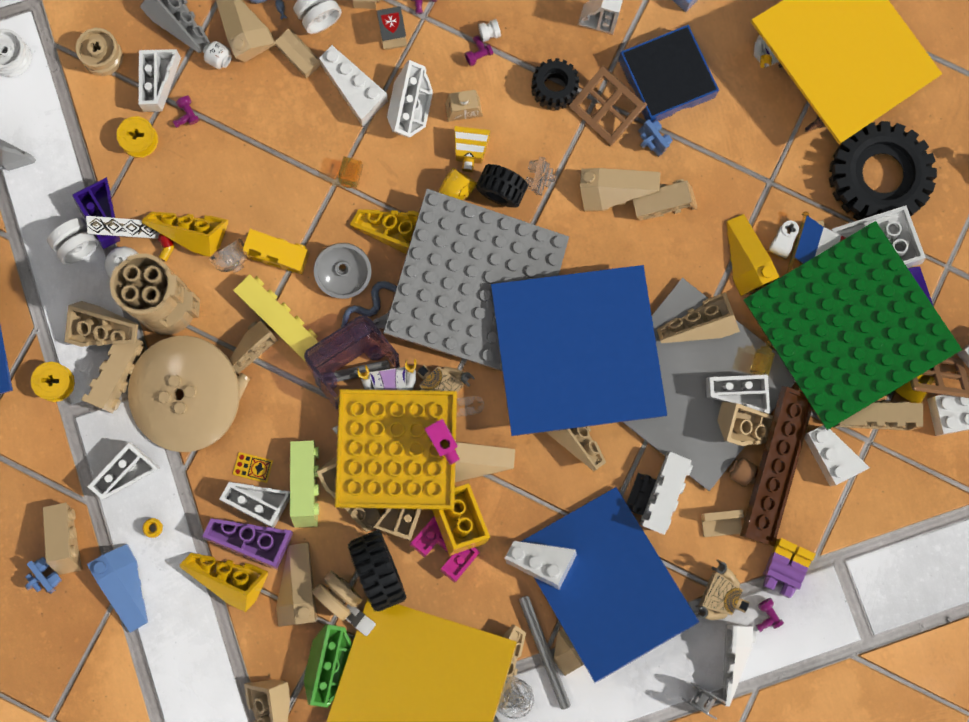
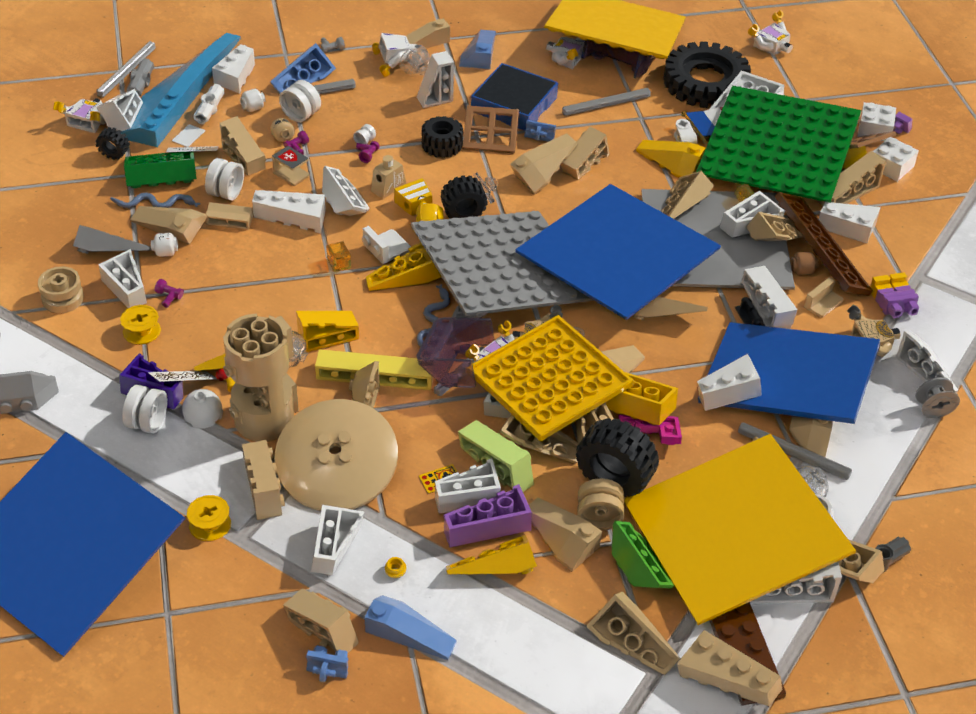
camera: 35 degrees left, 35 degrees down
tan wedge [64,301,138,347] -> none
light grey dish [314,243,371,299] -> none
white sticker [346,604,376,636] -> none
dark pink torso [425,419,460,465] -> none
magenta piece [756,598,784,632] -> none
none -> white bracket [362,226,411,264]
none -> light grey axle [562,88,651,116]

